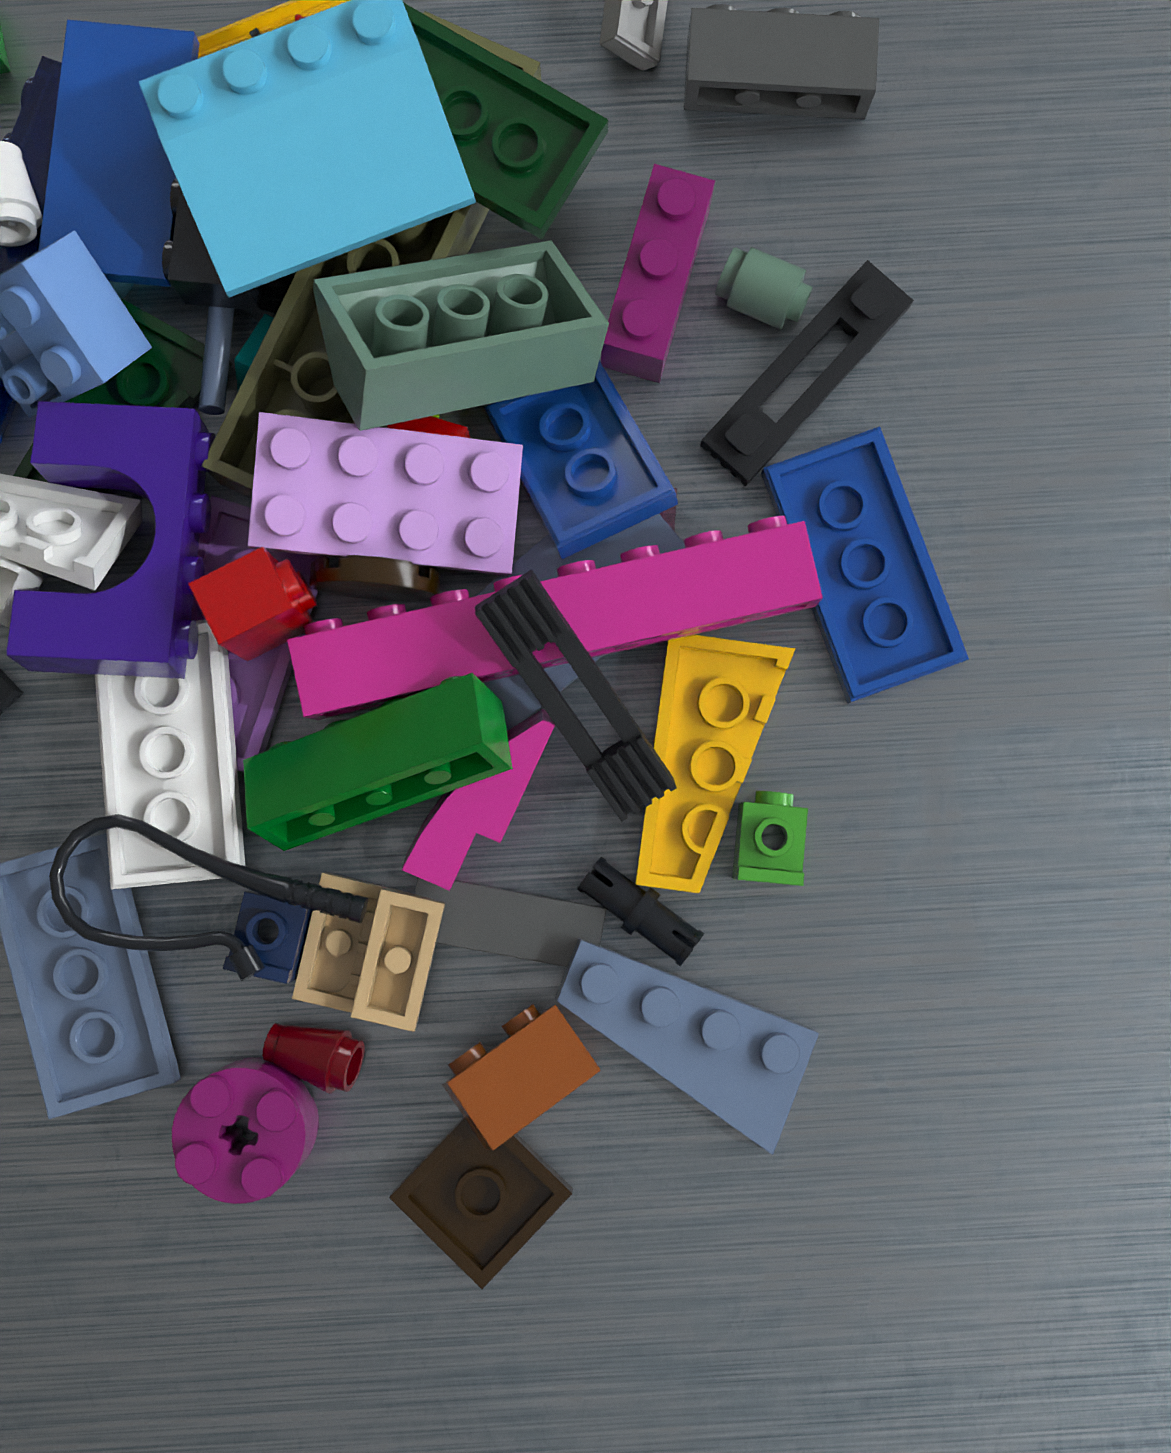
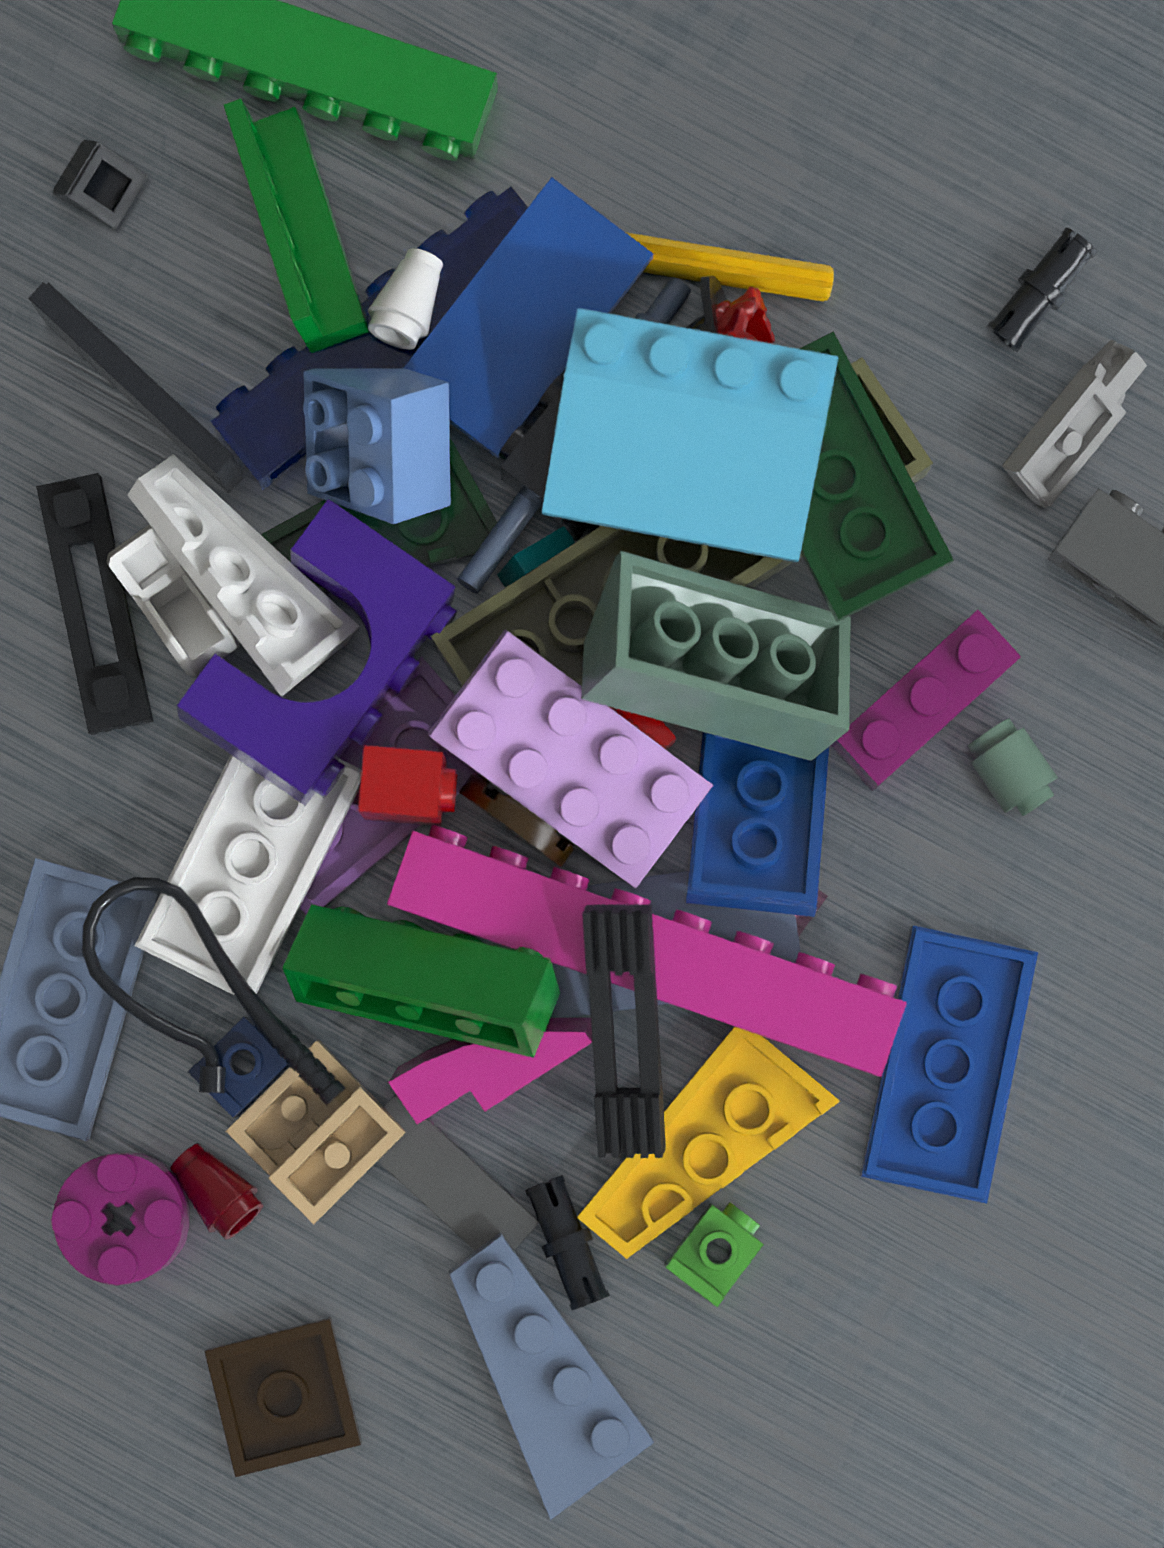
camera: 30 degrees right, 0 degrees up
dark orange brick [442,1004,601,1151] -> none
black container [700,260,914,487] -> none

